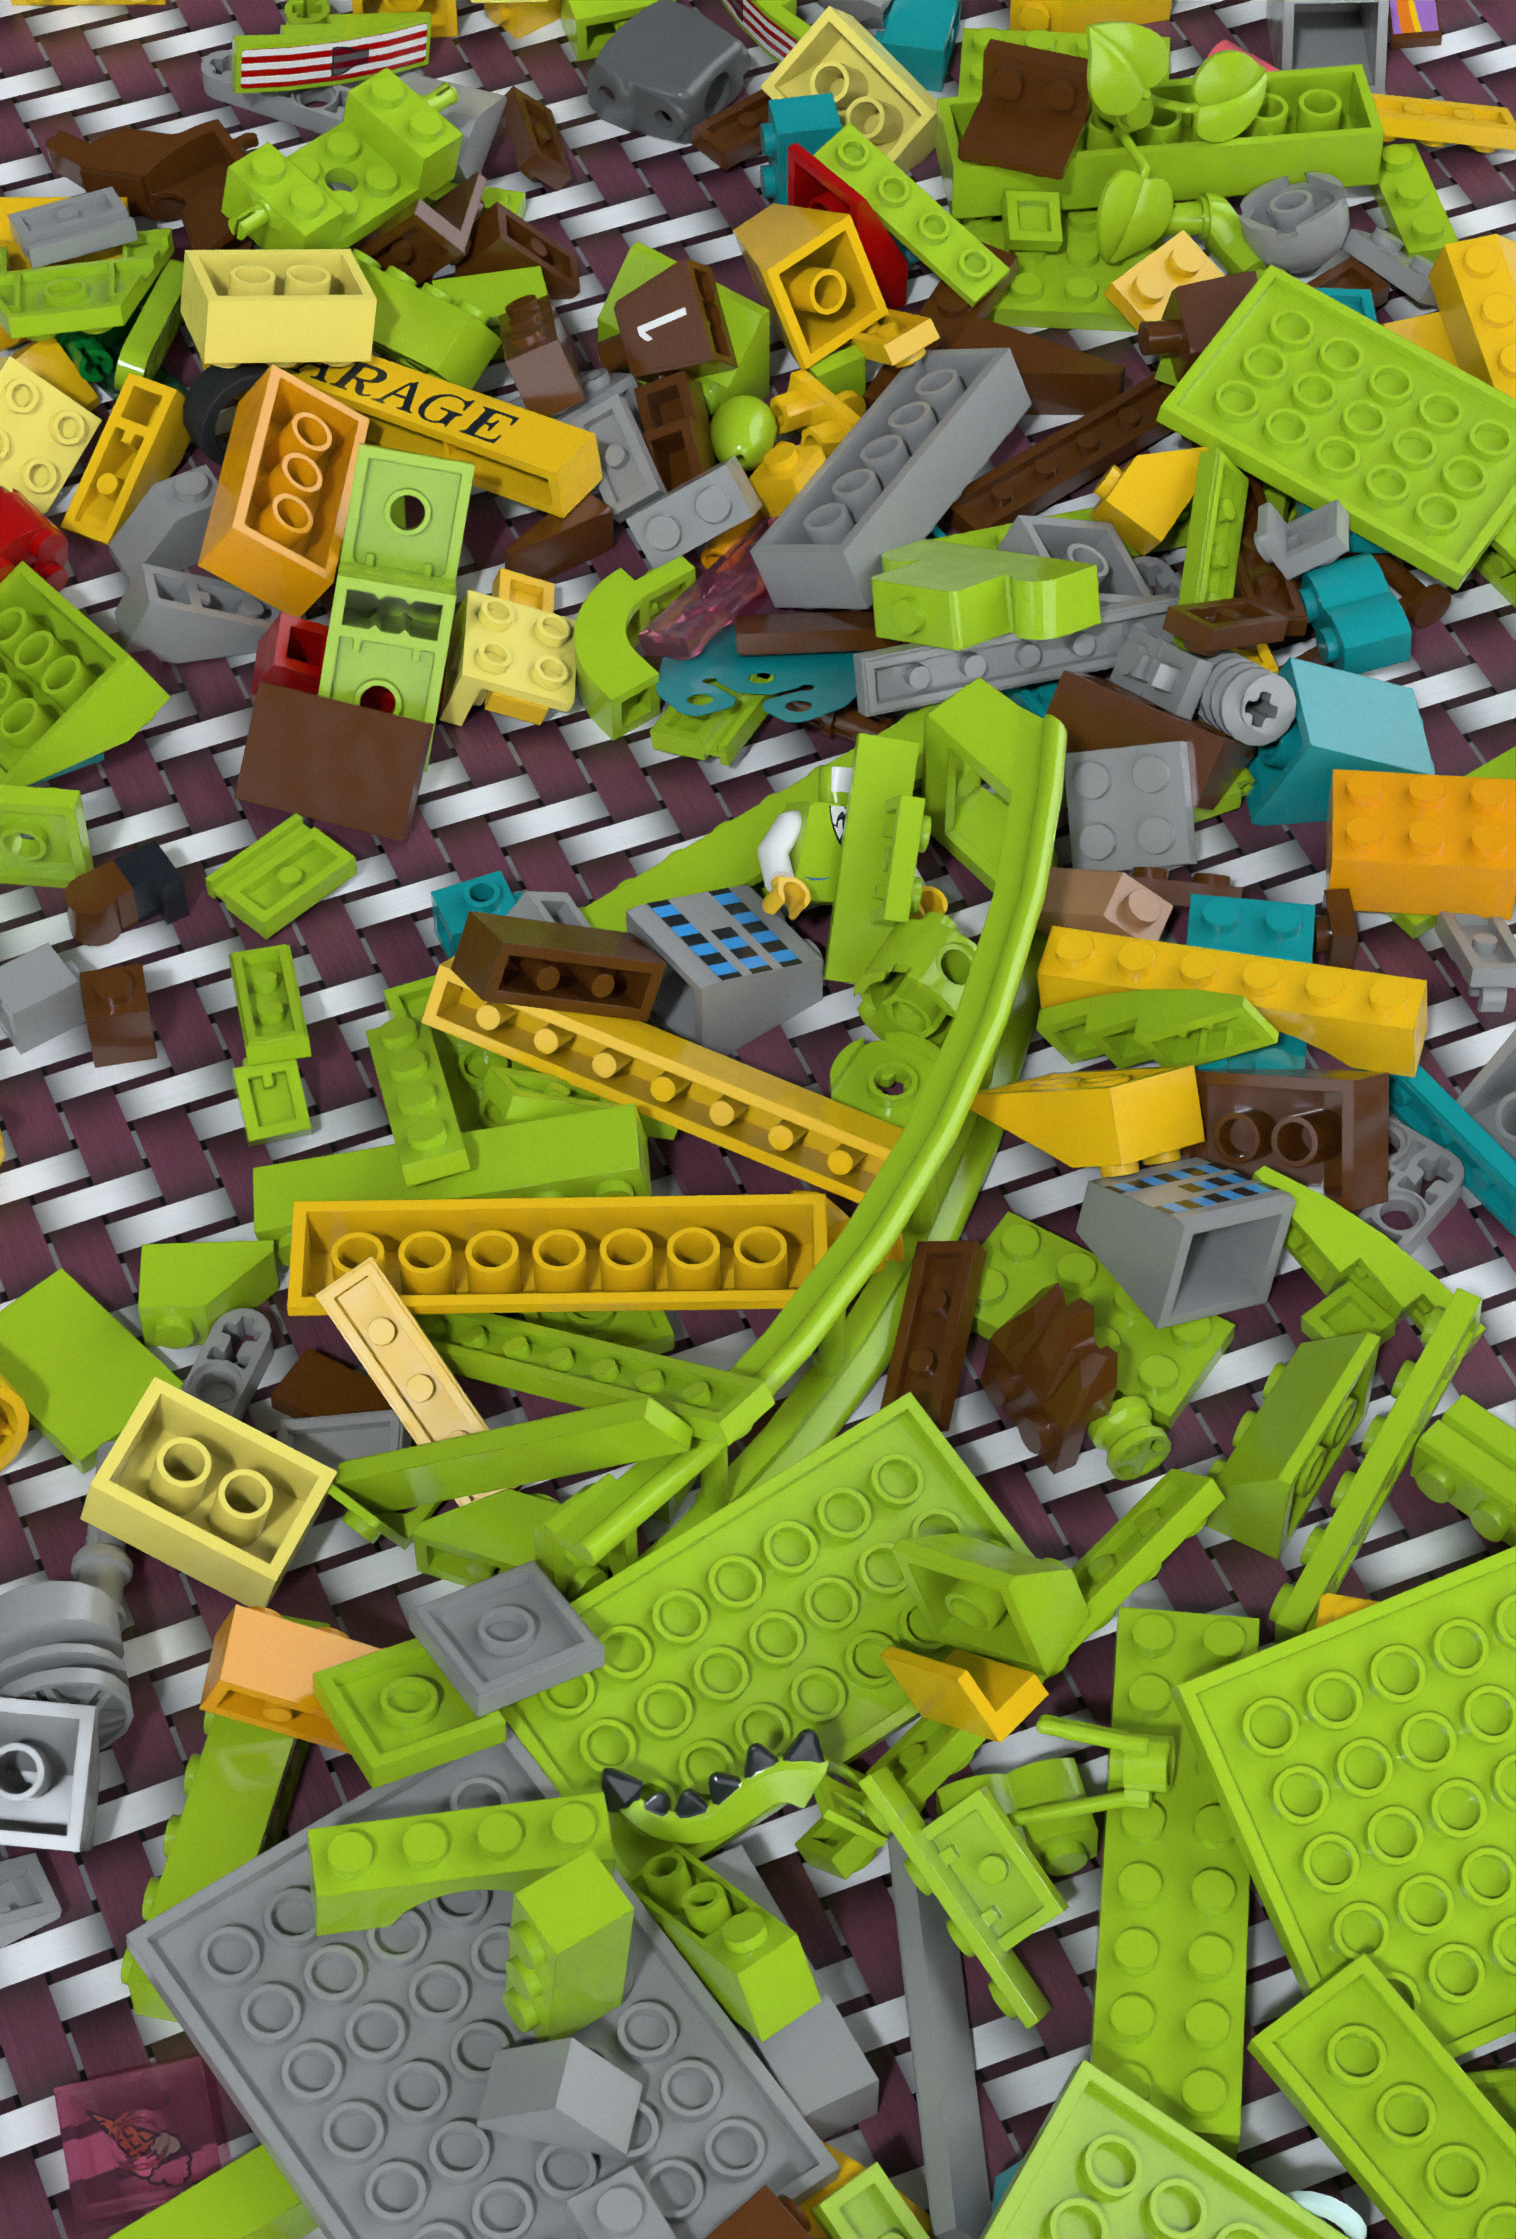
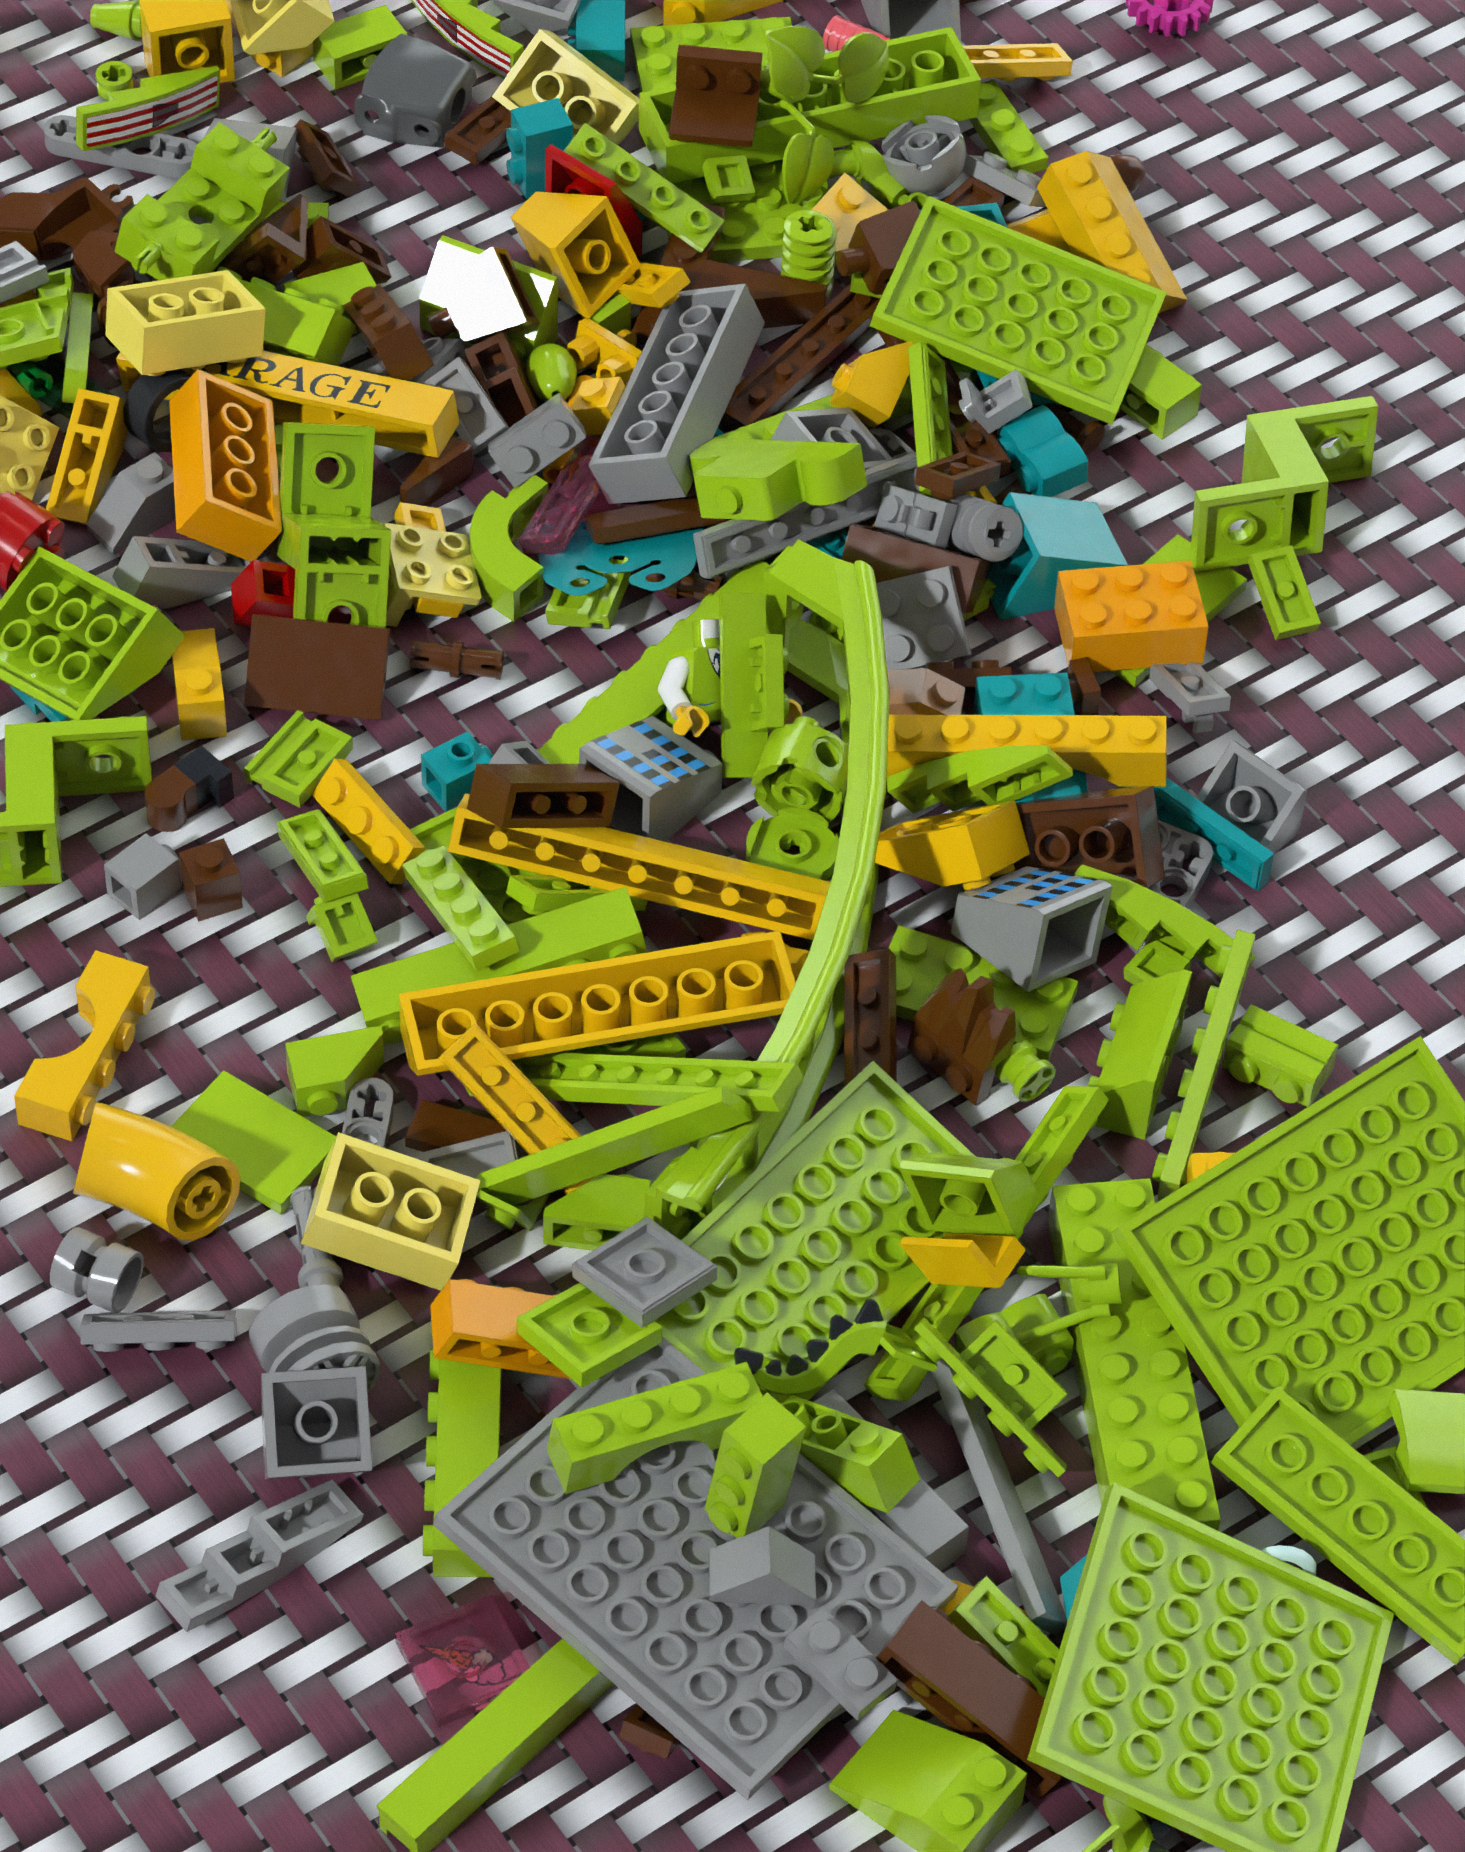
camera: 15 degrees left, 0 degrees up
none -> yellow slope [172,628,227,741]
none -> yellow plate [311,759,426,884]
none -> reddish brown pin [410,640,504,680]
none -> lime piece [781,210,837,298]

